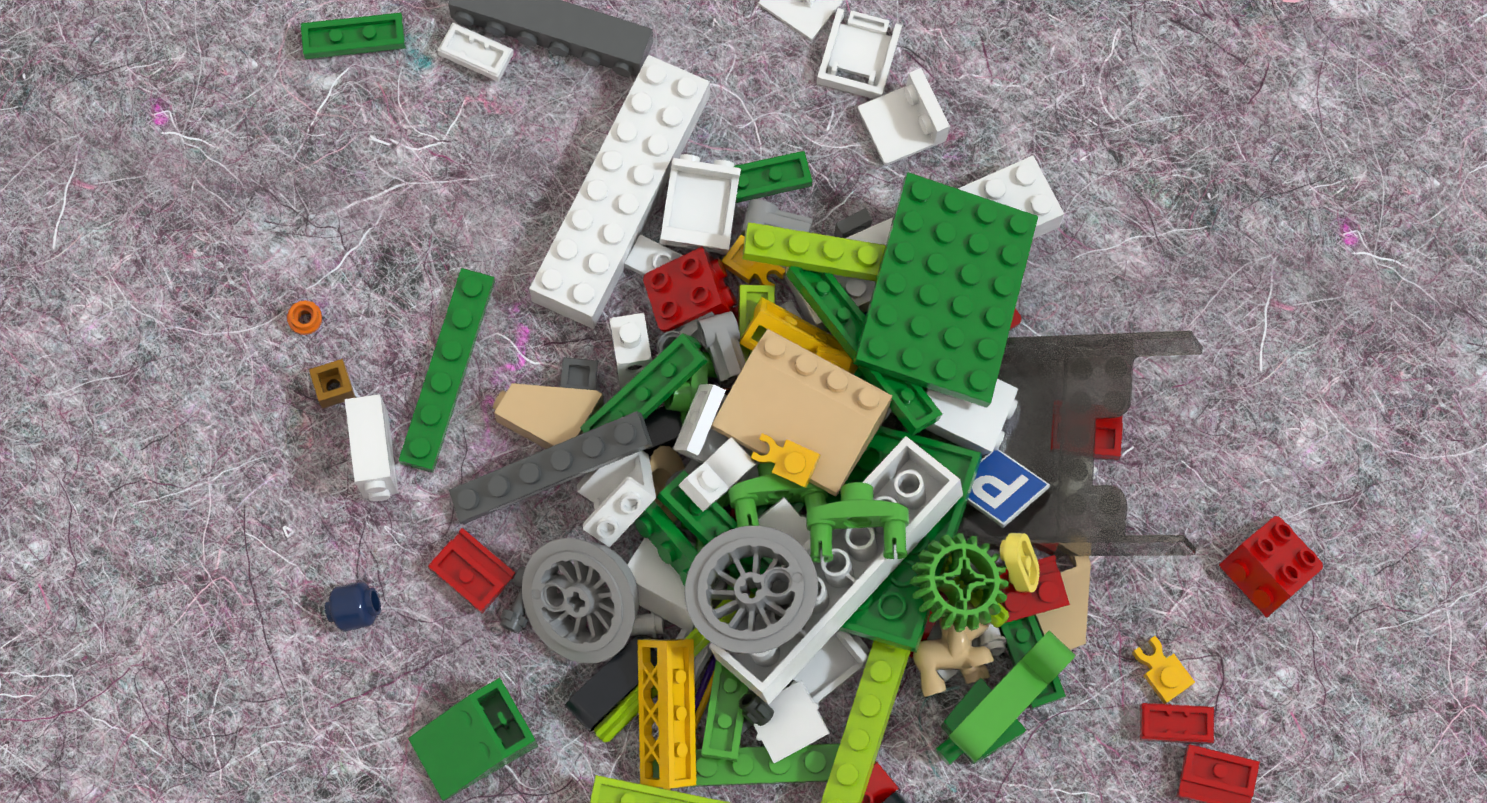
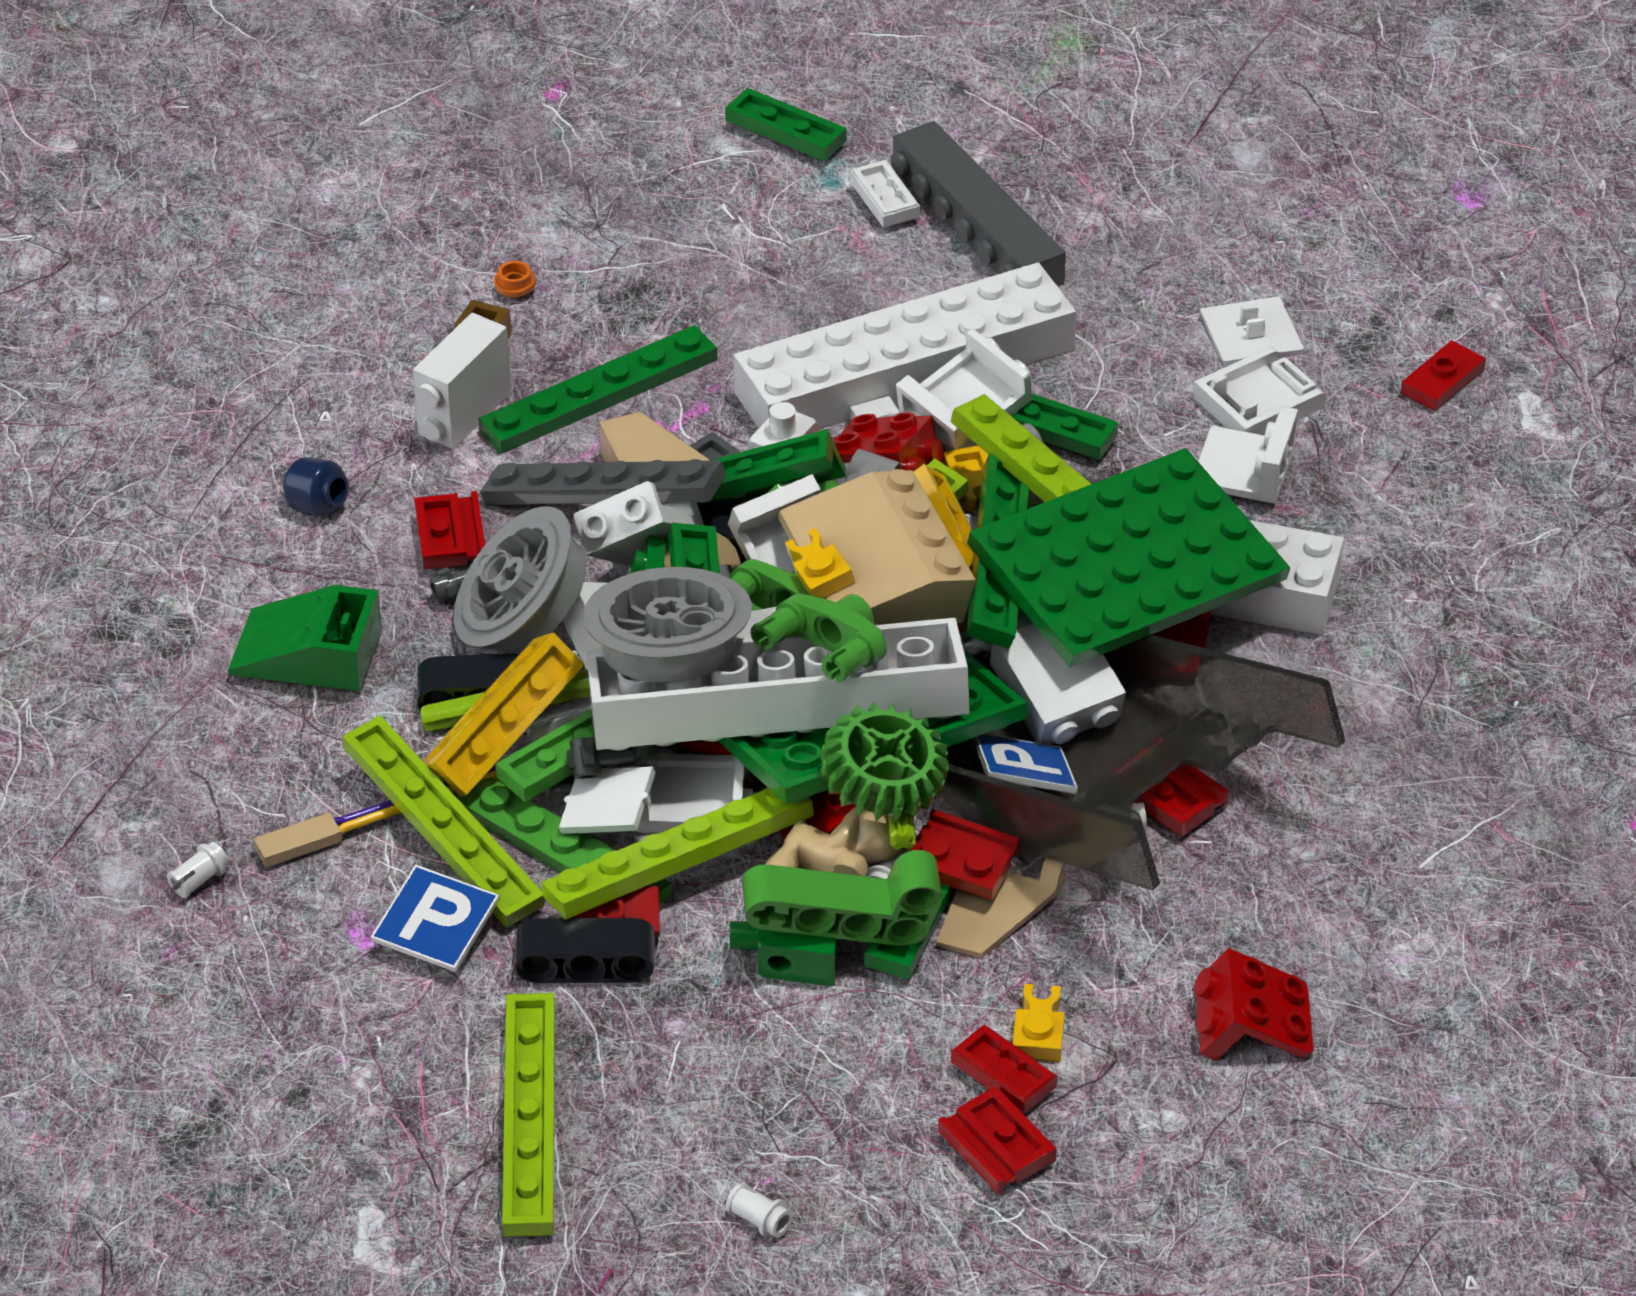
camera: 45 degrees right, 30 degrees down
white plate [678,437,757,512] -> none
light yellow plate [1000,533,1039,593] -> none

